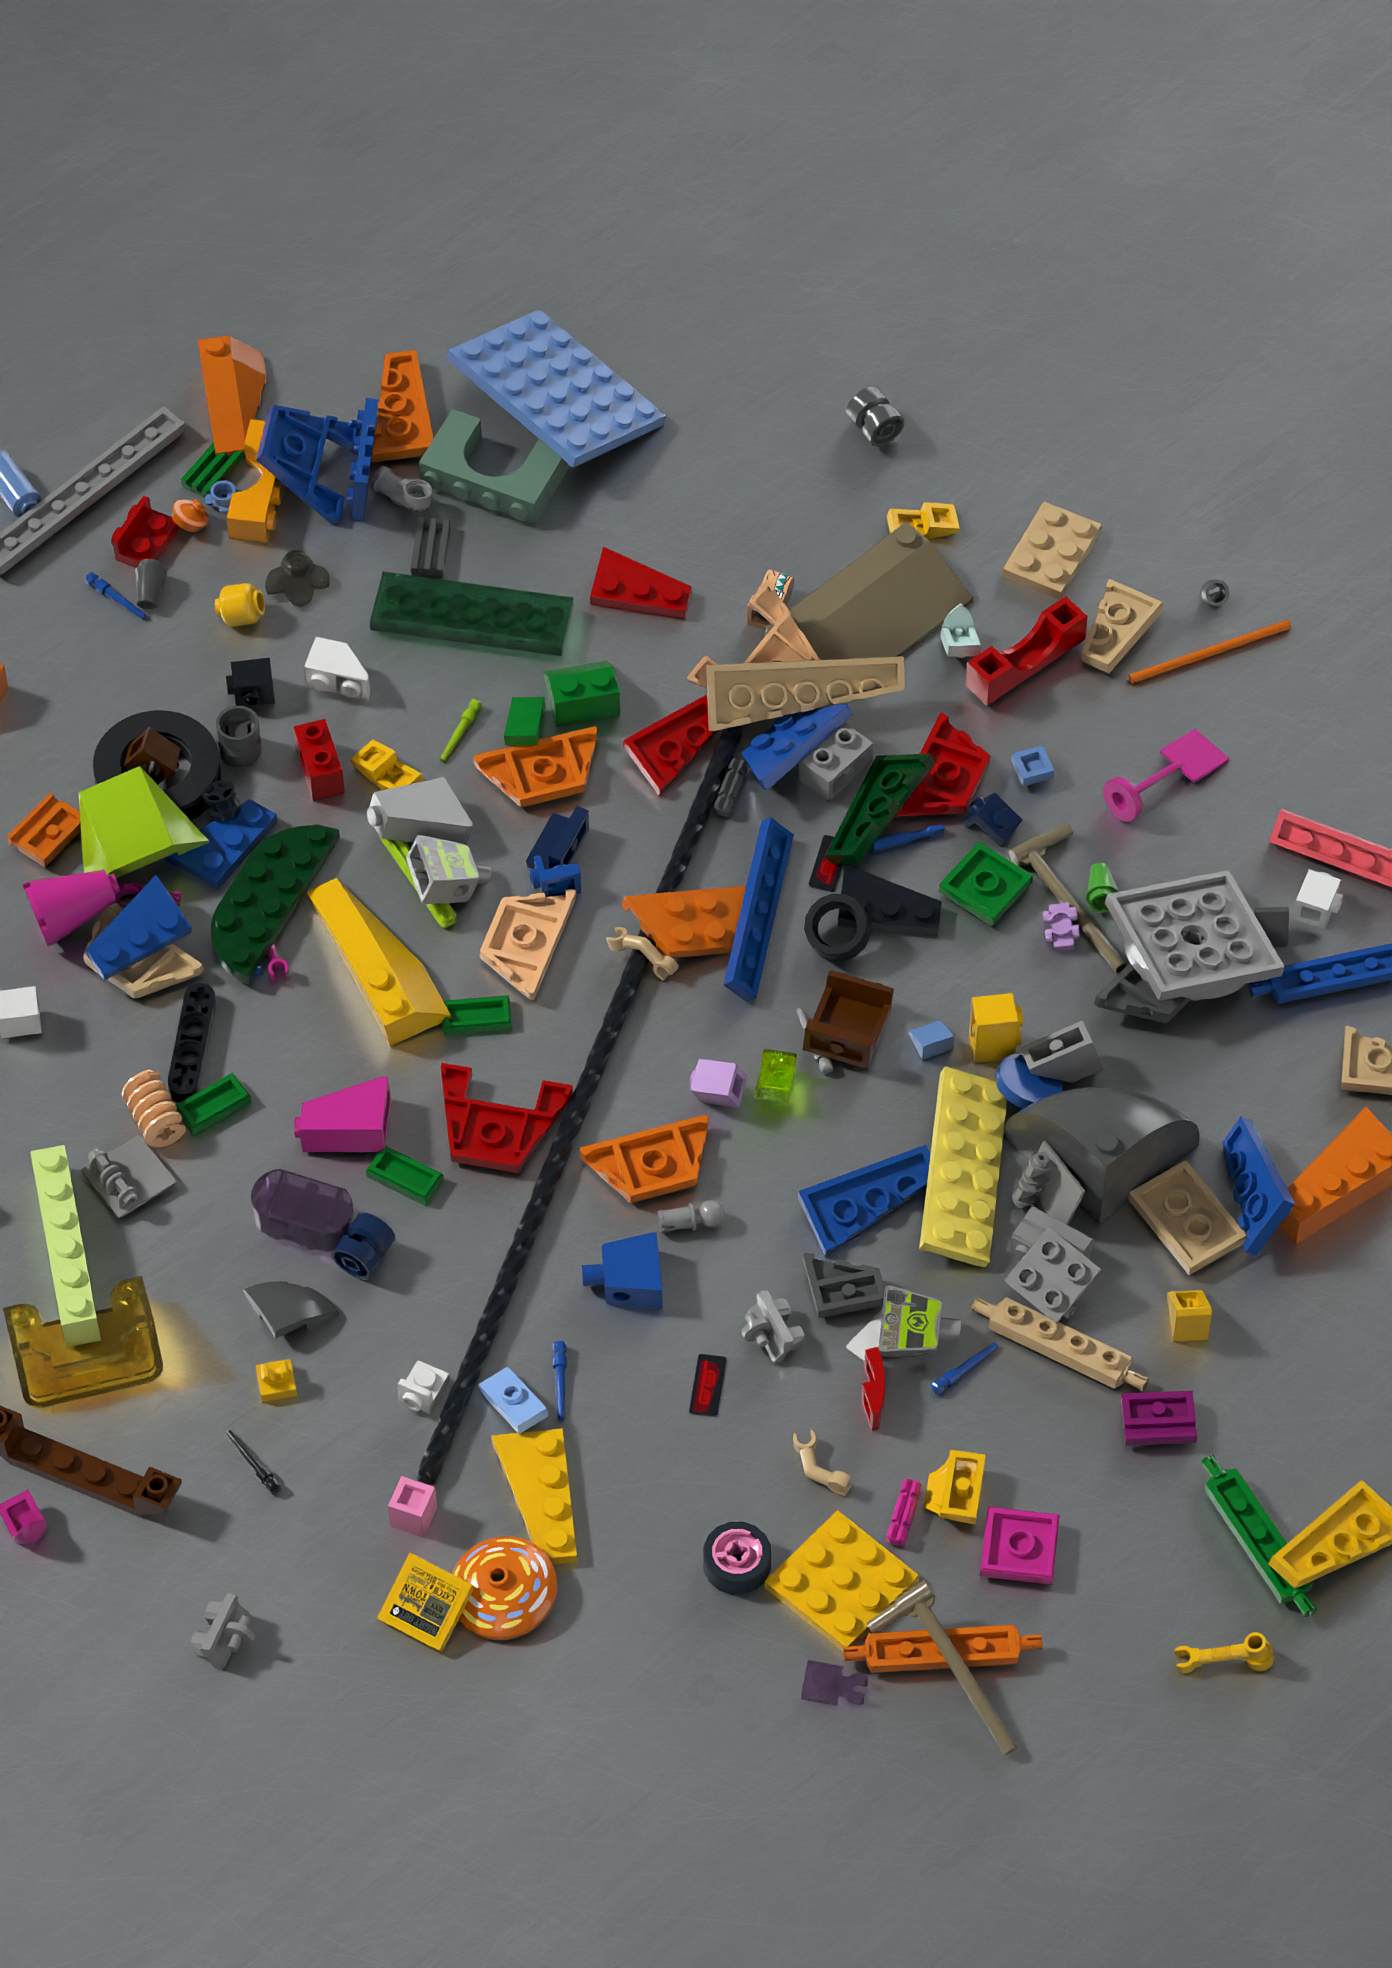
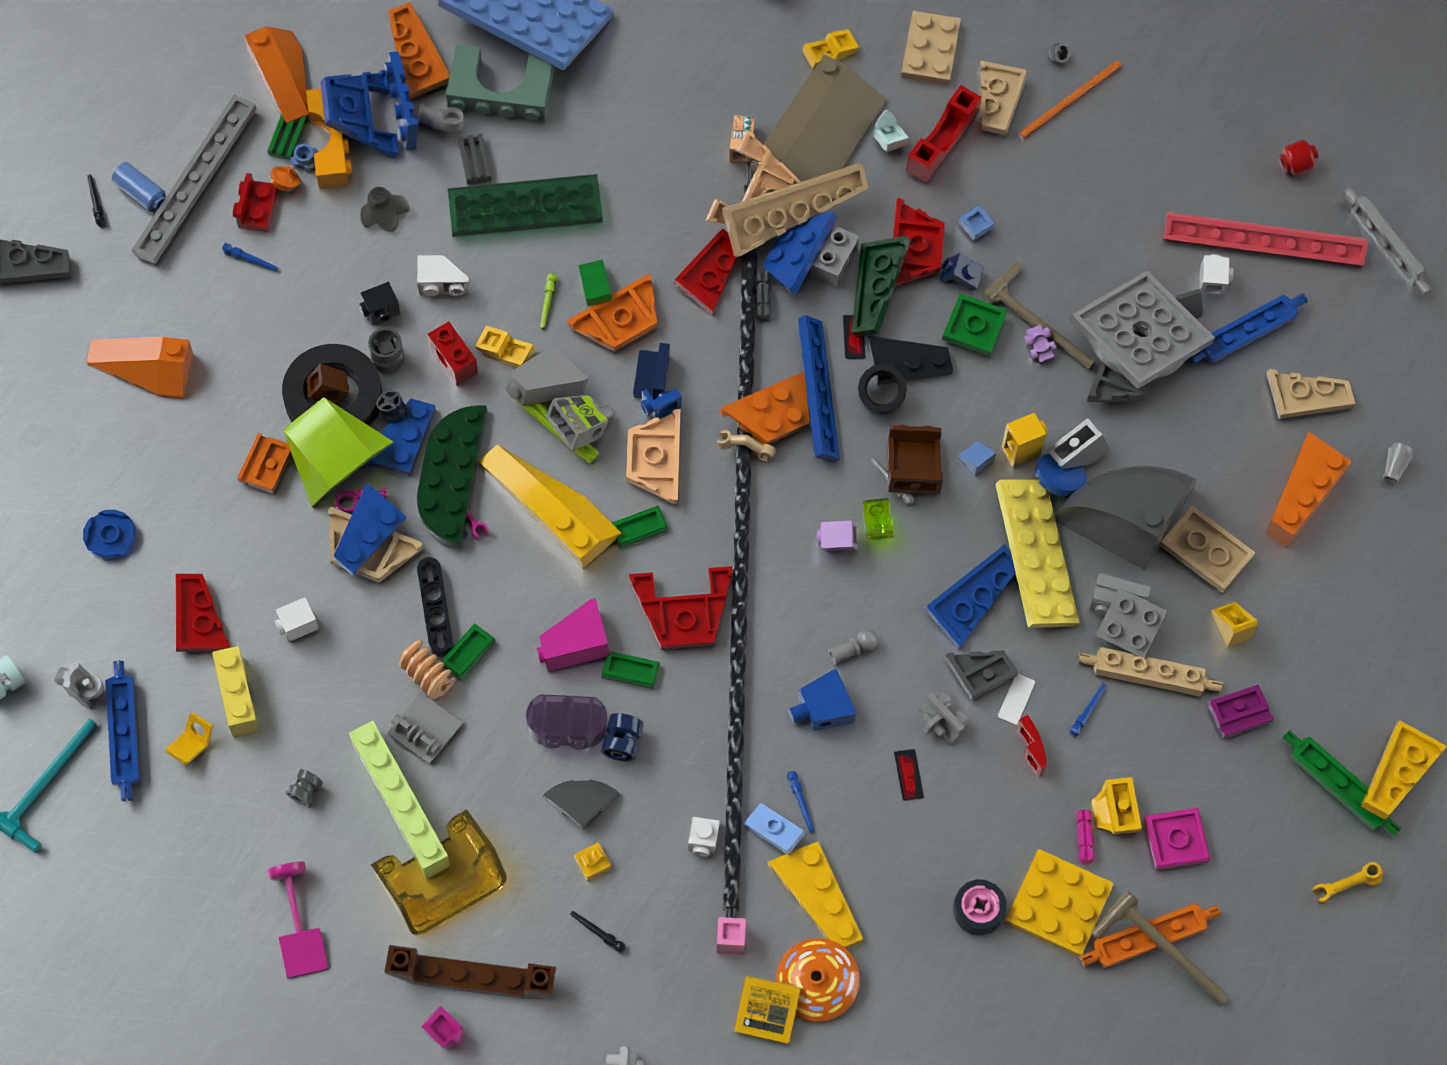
camera: 20 degrees left, 10 degrees up
dark pink cone [22,869,121,946] -> none
dark grey cone [135,559,167,610] -> none
yellow head [215,583,265,627] -> none
green slope [543,660,620,727] -> none
orange wing [579,1114,709,1203] -> none
red wing [590,547,692,619] -> none
tan arm [793,1430,852,1496] -> none
clear purple plate [801,1660,868,1705] -> none
blue piece [871,824,945,852] -> none
torso [879,1285,961,1358] -> none
light grey hinge [1012,1141,1085,1225] -> none
bright green cone [1086,863,1118,913] -> none
dark pink piece [1103,728,1229,822] -> none
blue wing [1222,1116,1295,1256] -> none

